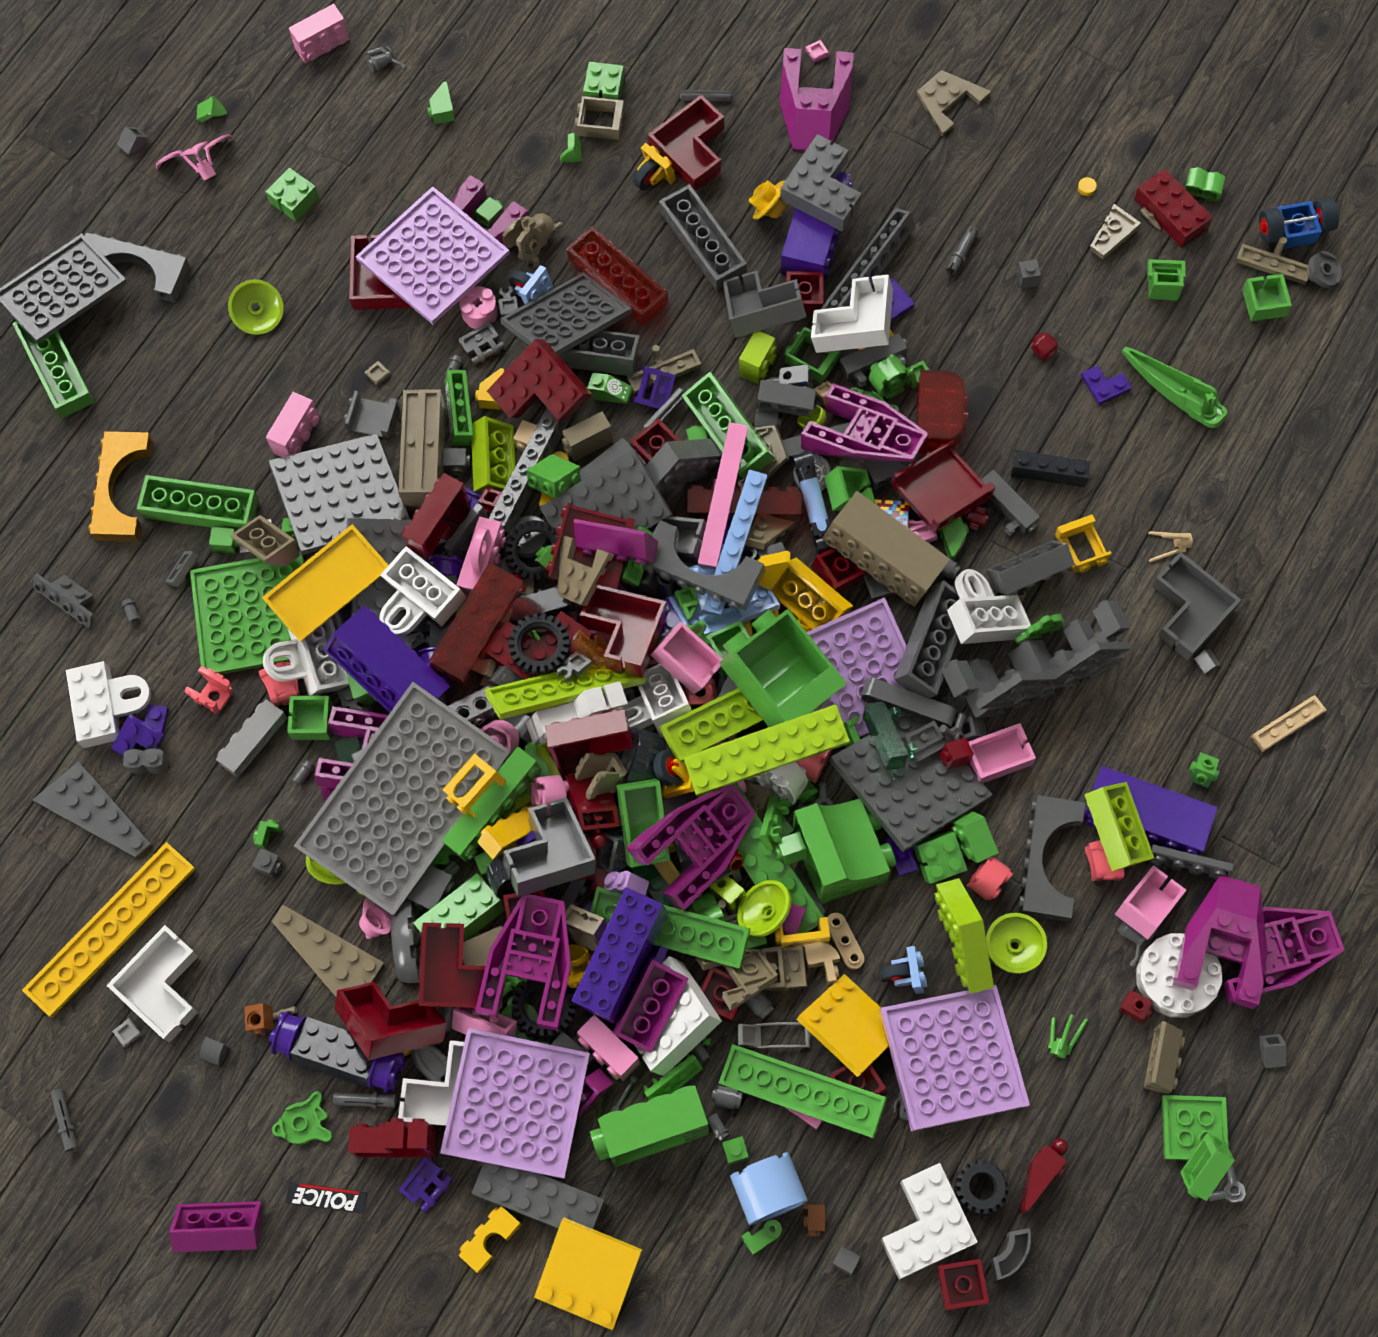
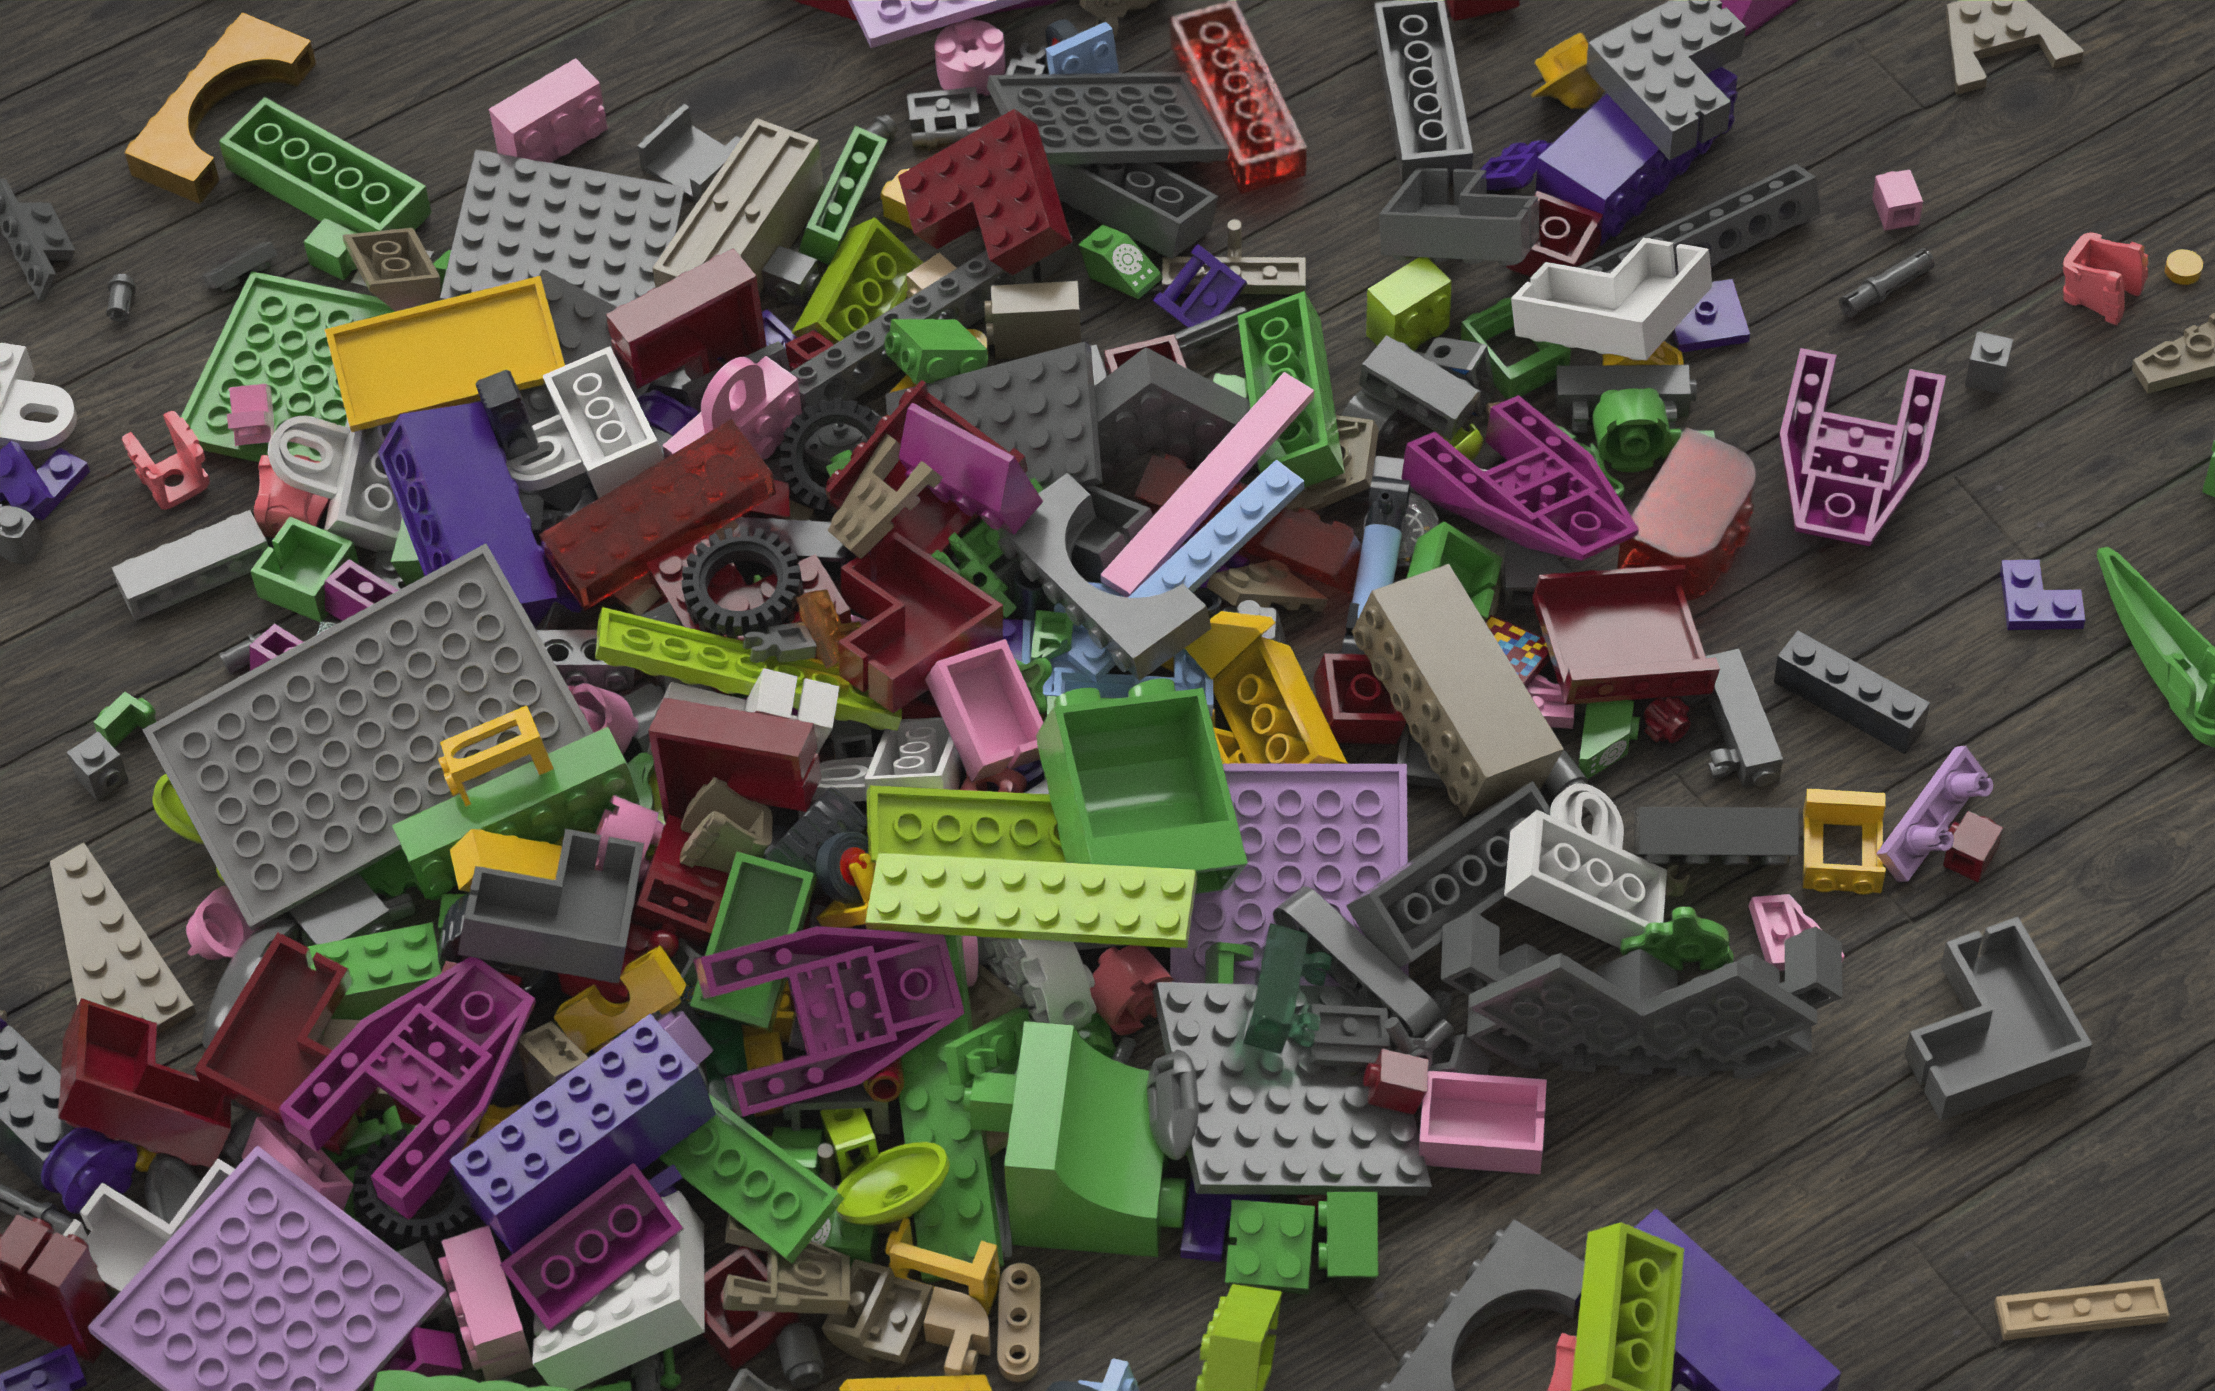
camera: 25 degrees right, 15 degrees down
dark tan tile [365,361,391,387] -> none
magenta slope [782,903,806,947] -> none
coral brick [967,856,1013,901] -> none
dark red head [1031,332,1058,360] -> none
tan plant [1148,531,1193,562] -> none
bright green brick [1188,752,1219,788] -> none
slope [1194,649,1221,675] -> none
none -> bright pink brick [227,384,274,446]
none -> black brick [475,370,539,461]
none -> yellow arch [554,945,687,1054]
none -> bright green hinge [931,532,1016,618]
none -> dark grey piece [1147,1050,1199,1160]
none -> dark purple plate [1480,140,1553,191]
none -> bright pink wing [1748,894,1844,971]
none -> magenta wedge [1779,348,1946,546]
none -> bright pink brick [1872,170,1923,231]
none -> lavender plate [1876,746,1993,882]
none -> brick [1943,811,2003,882]
none -> coral piece [2063,232,2148,325]

